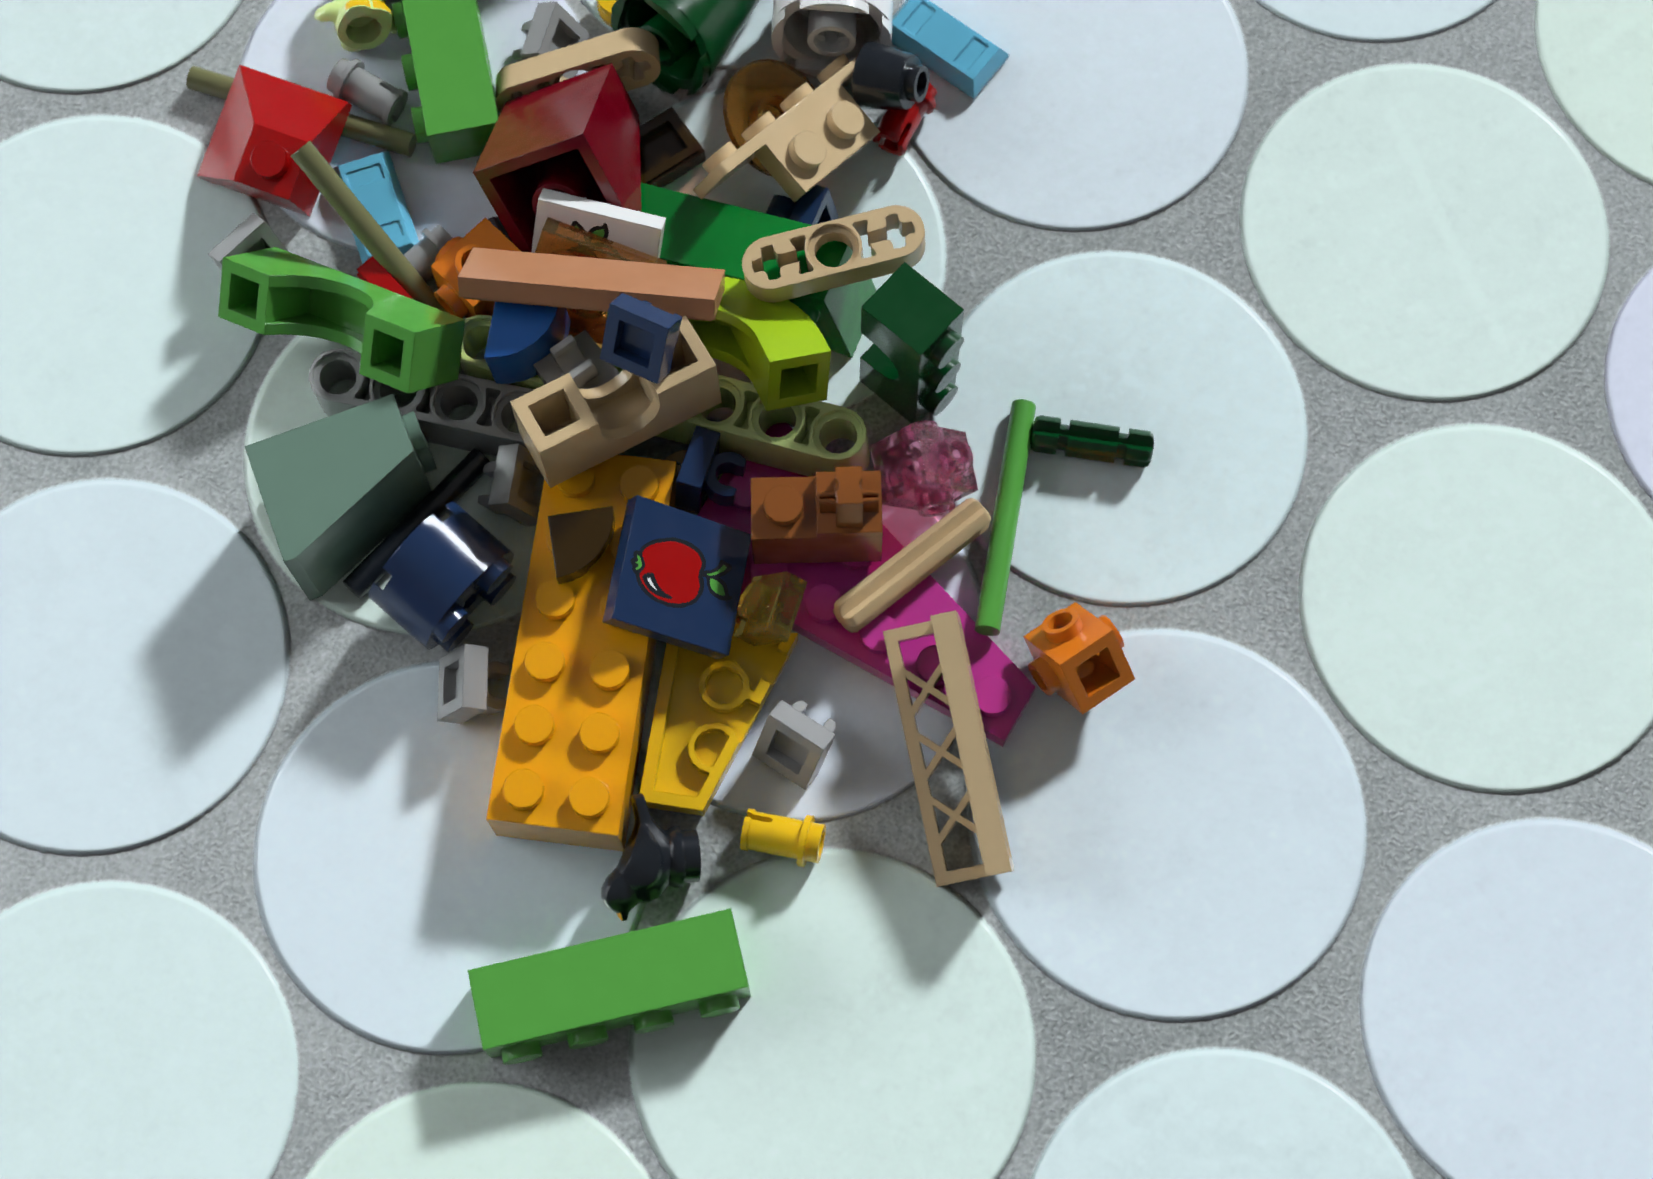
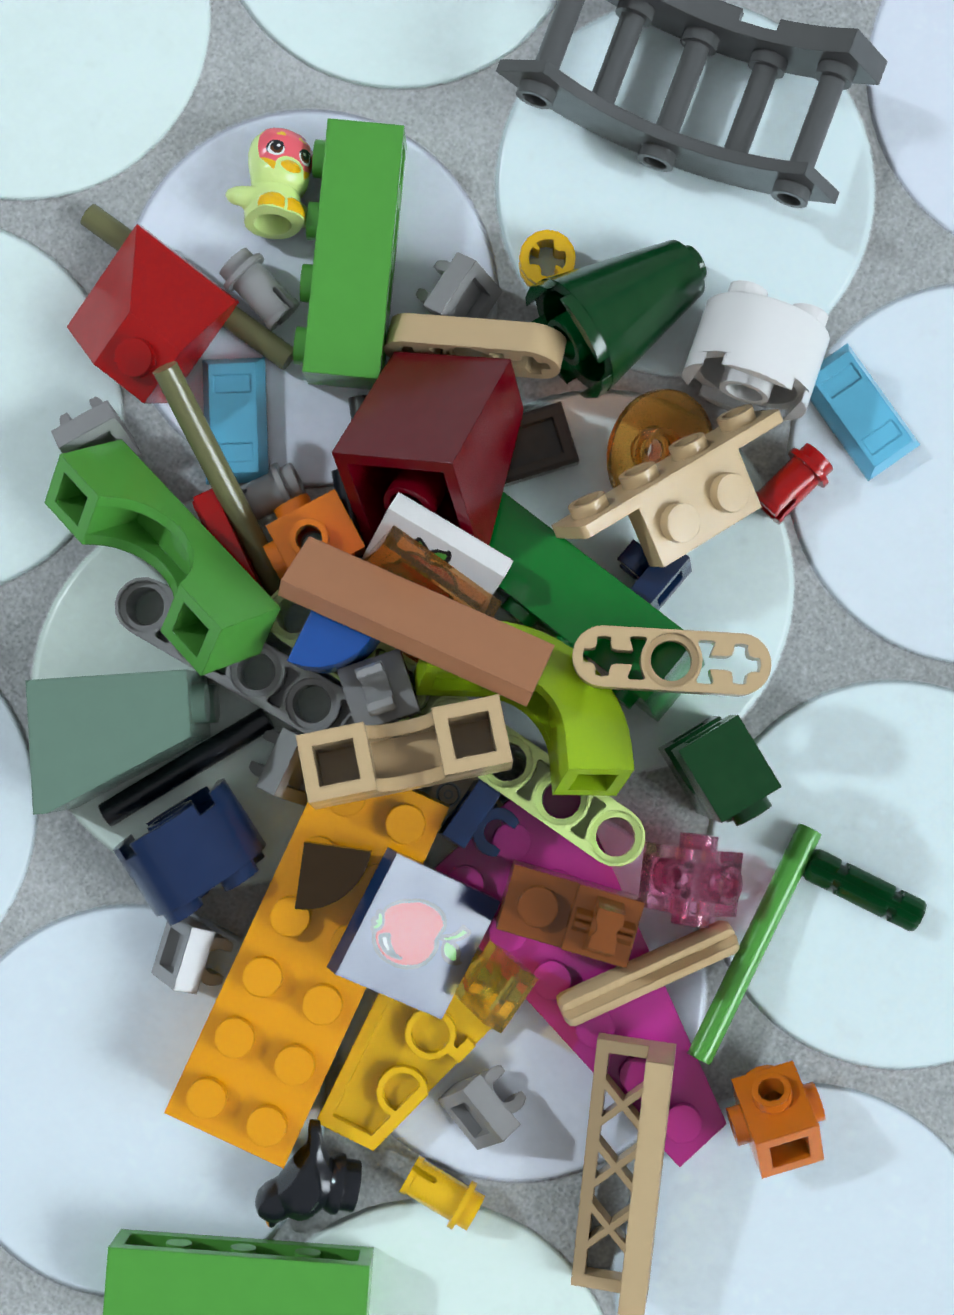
camera: 20 degrees right, 15 degrees up
dark blue tile [600,293,682,384] -> none
black hat [852,41,929,110] -> none

